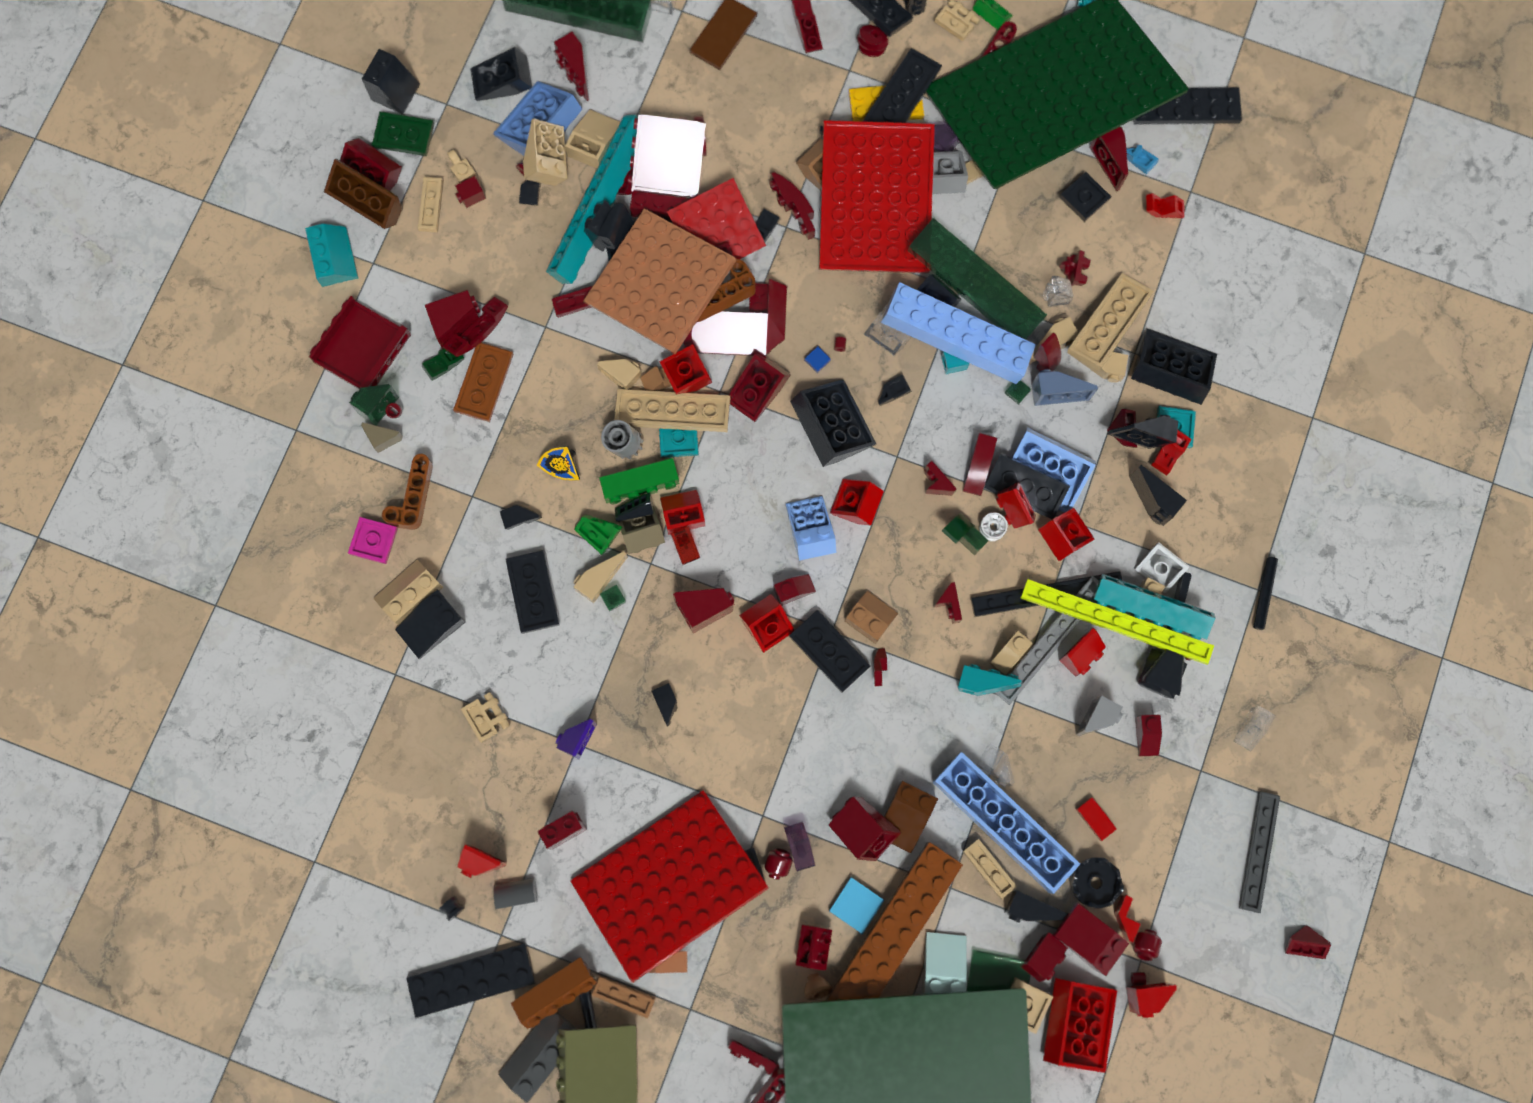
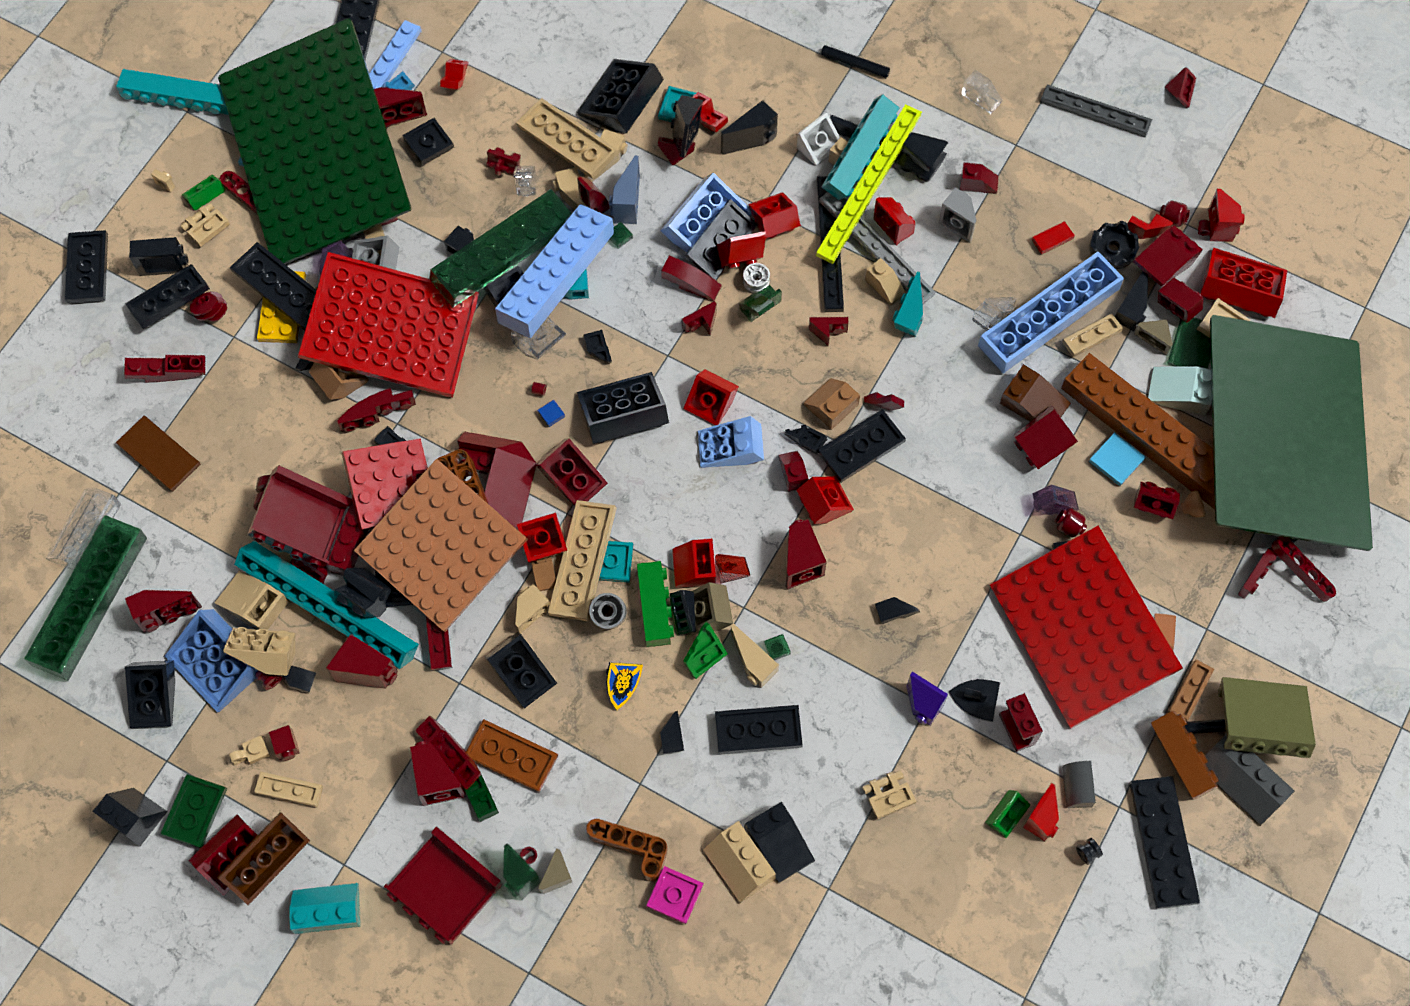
camera: 75 degrees left, 10 degrees down
none -> dark red slope [326,634,398,689]
none -> light blue plate [369,20,421,89]
none -> black slope [444,225,478,270]
none -> black slope [484,632,557,709]
none -> black slope [784,424,828,454]
none -> black shield [949,679,1000,722]
none -> green slope [986,790,1031,838]
none -> dark tan slope [1134,319,1173,355]

